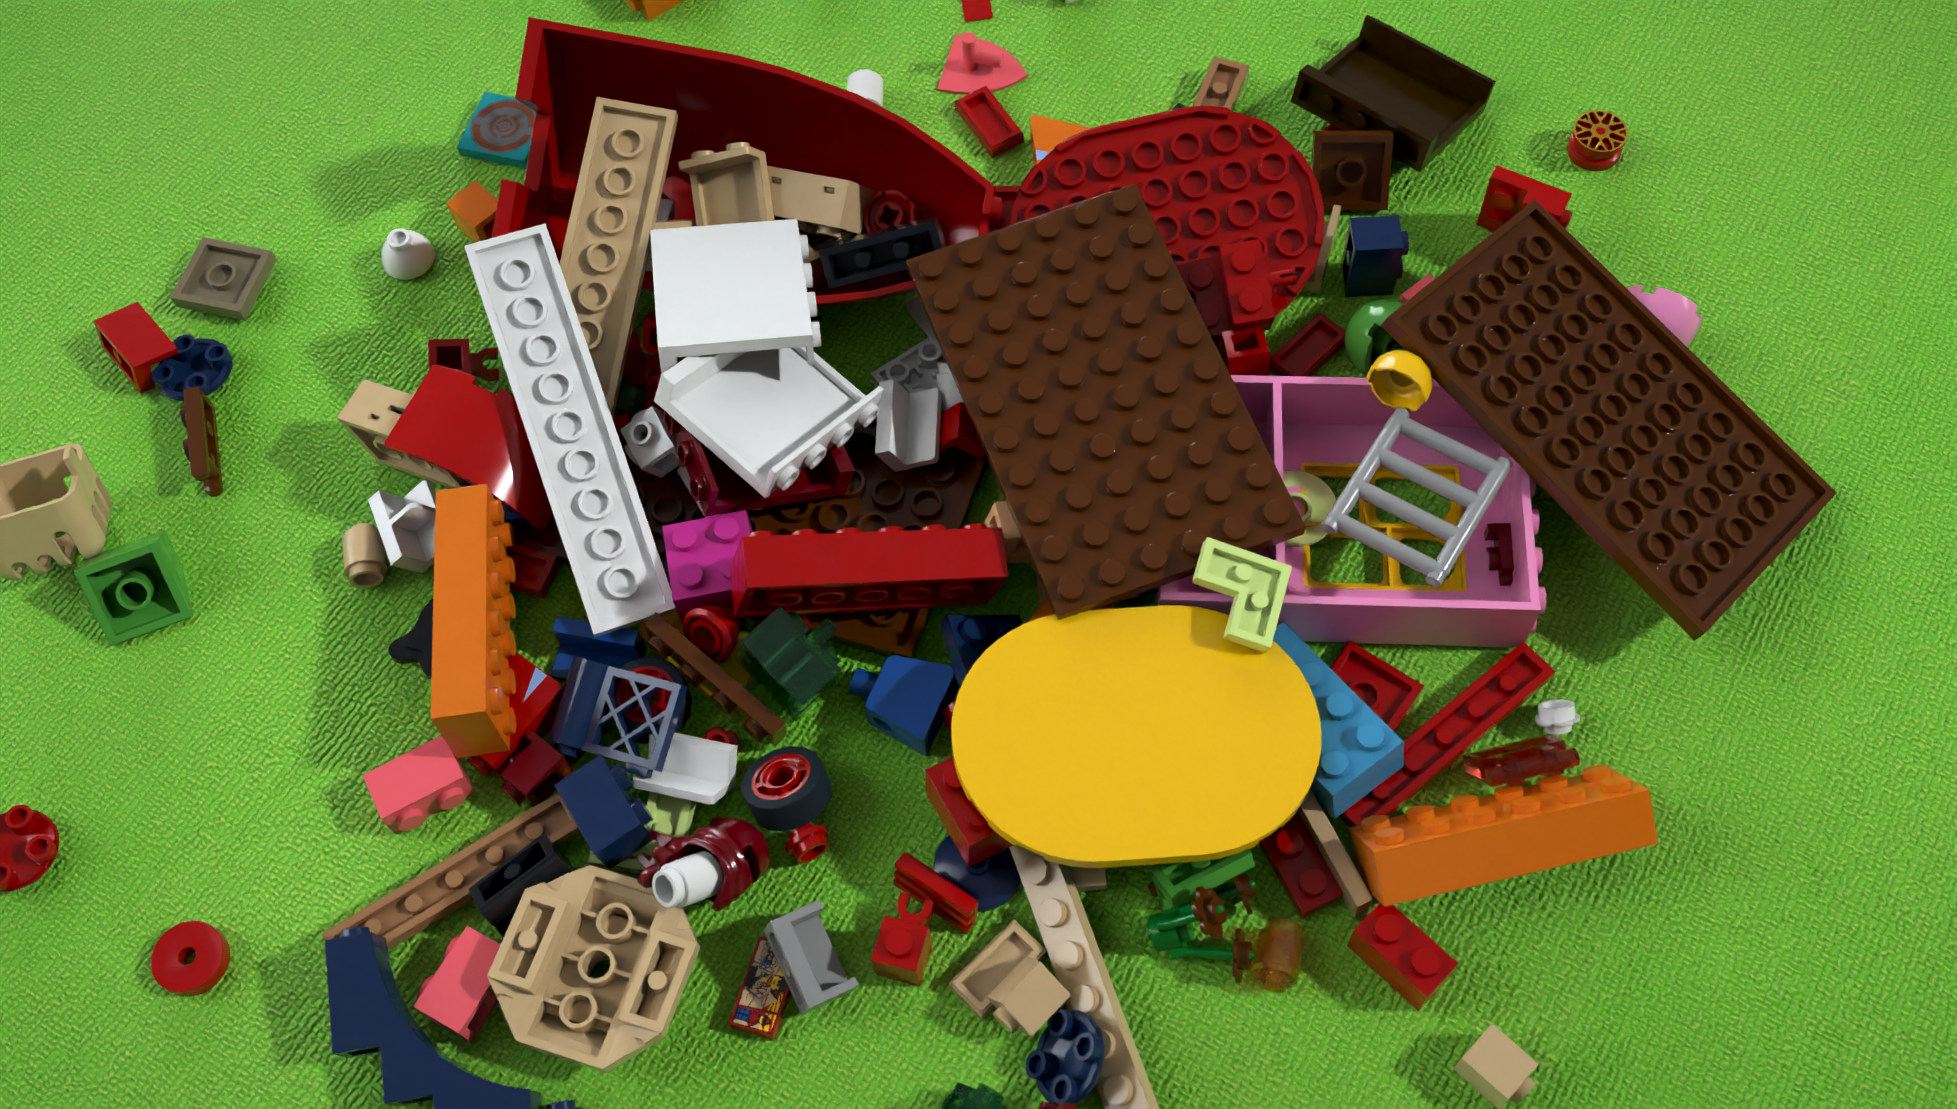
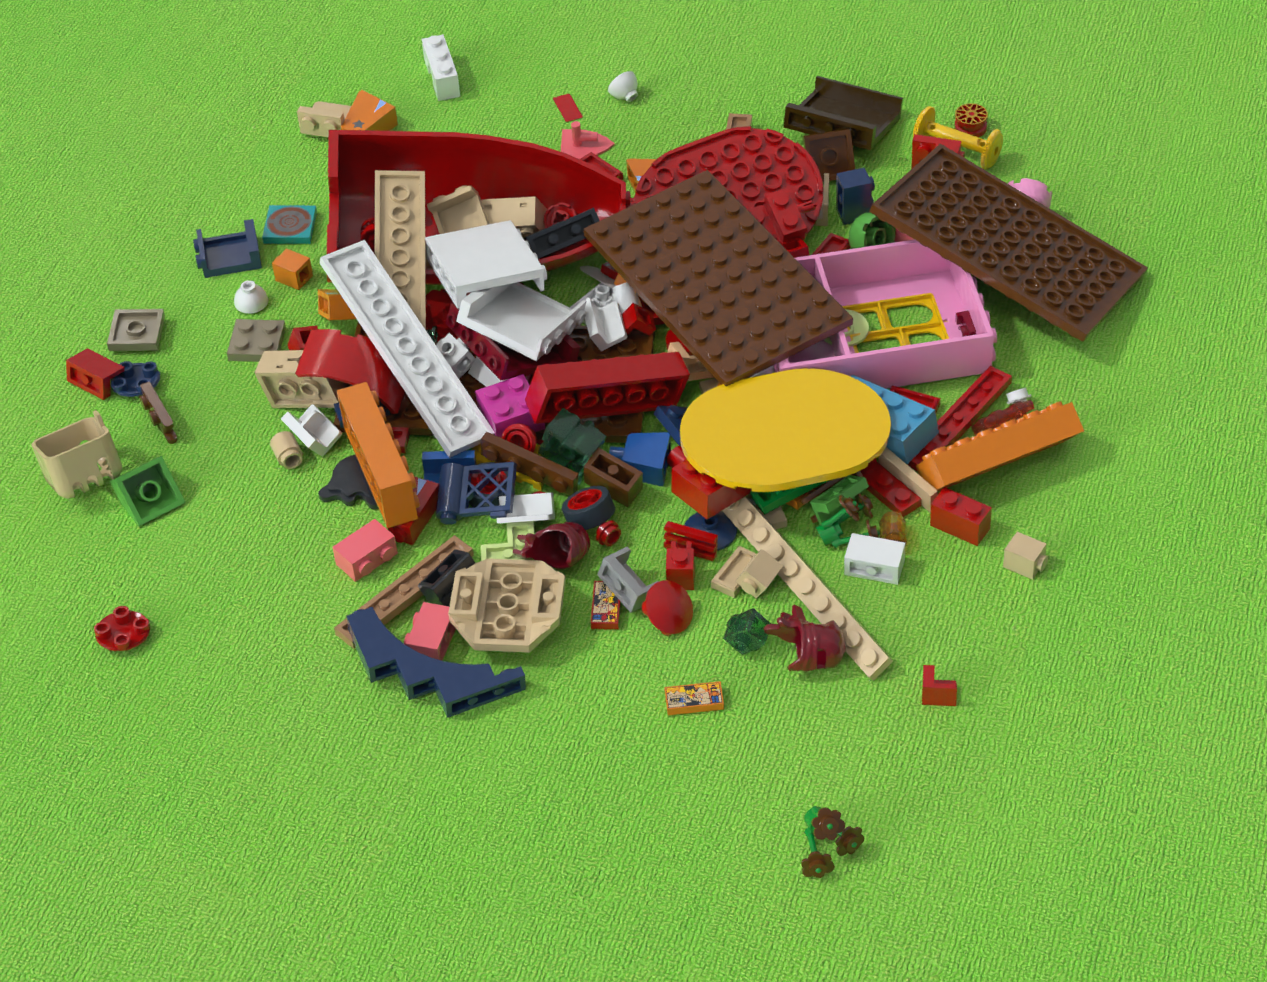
camera: 15 degrees left, 15 degrees down
red piece [151,921,230,997] -> none
dark red brick [499,731,573,807] -> none
dark blue brick [555,755,654,869] -> none
white brick [652,851,723,909] -> none
dark blue dish [1025,1008,1104,1107] -> none
yellowish green plate [1192,537,1292,653] -> none
light grey bar [1321,407,1513,587] -> none
yellow hair [1366,350,1433,412] -> none
none -> dark blue panel [193,219,262,278]
none -> dark tan plate [227,319,286,362]
none -> reddish brown brick [584,447,643,507]
none -> red dish [642,580,693,636]
none -> white panel [844,533,905,585]
none -> yellow hose [913,106,1003,170]

